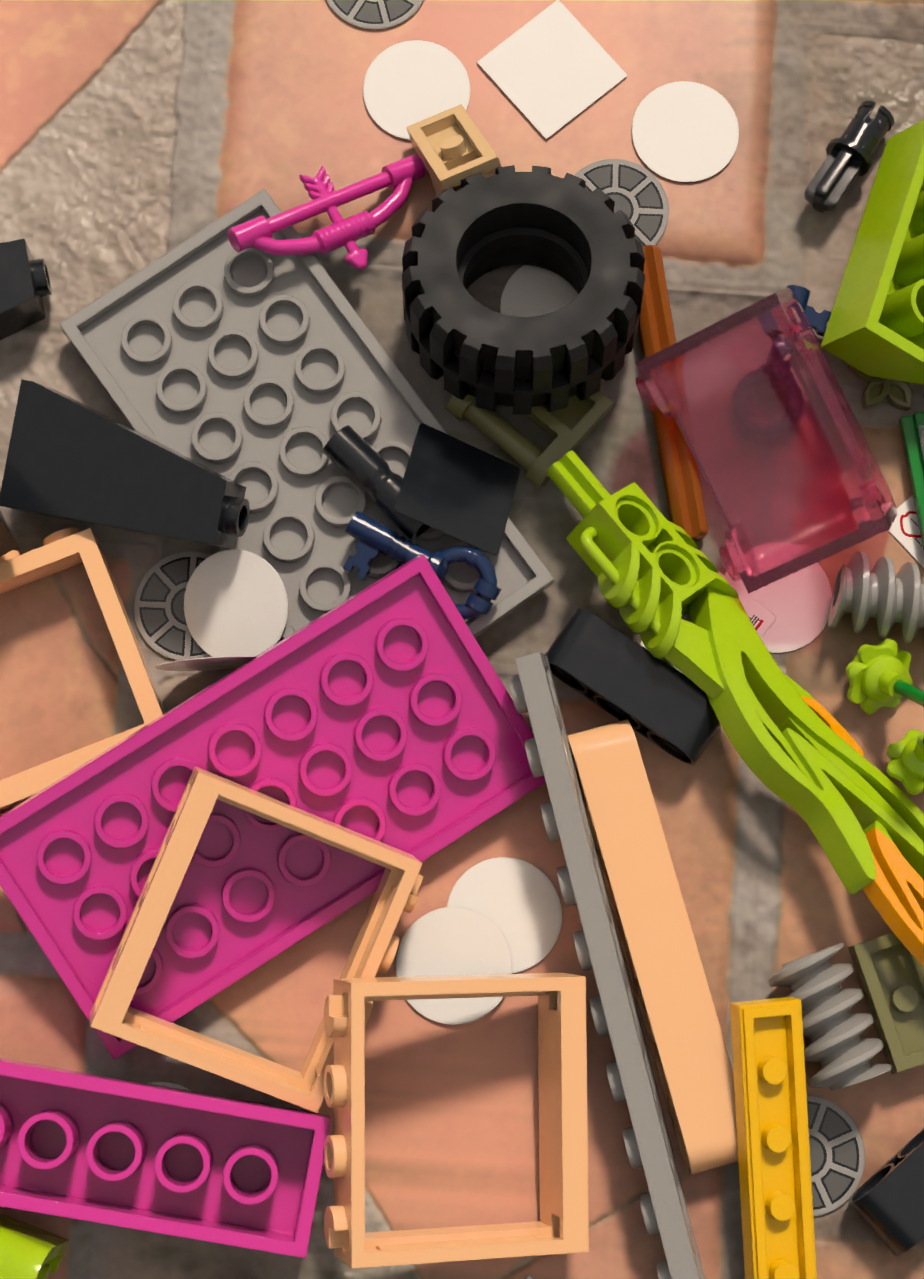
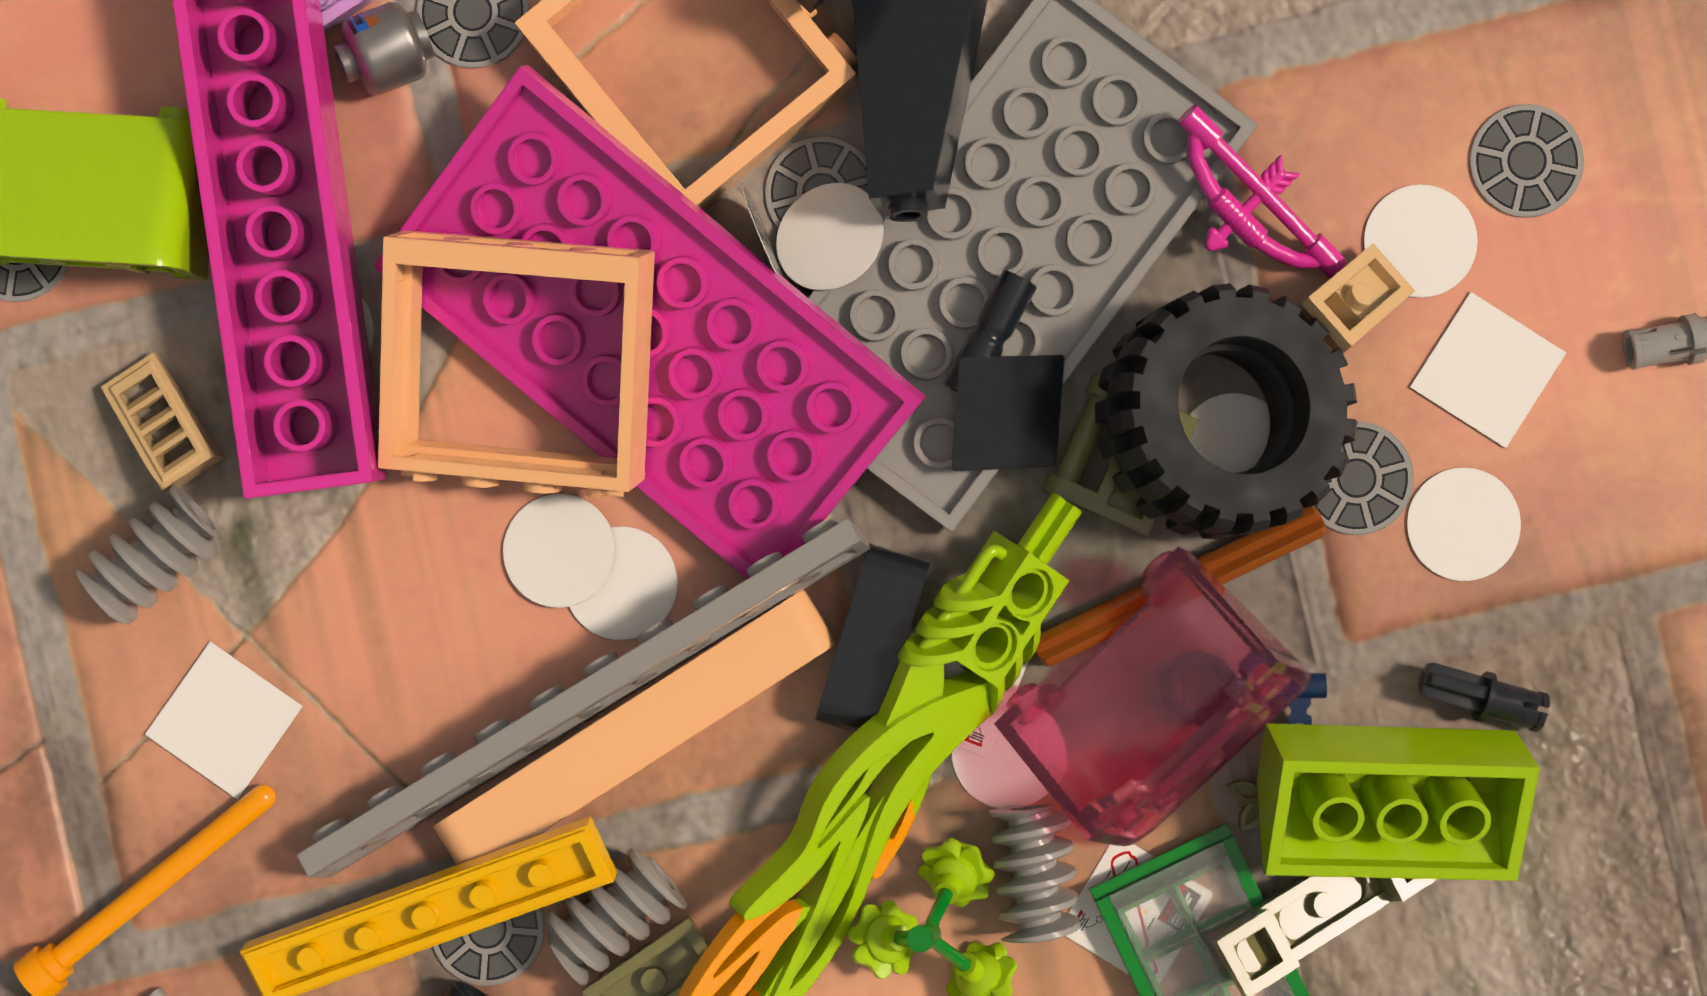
camera: 85 degrees right, 10 degrees up
light nougat window [324,972,589,1269] -> none
dark blue piece [343,511,502,620] -> none

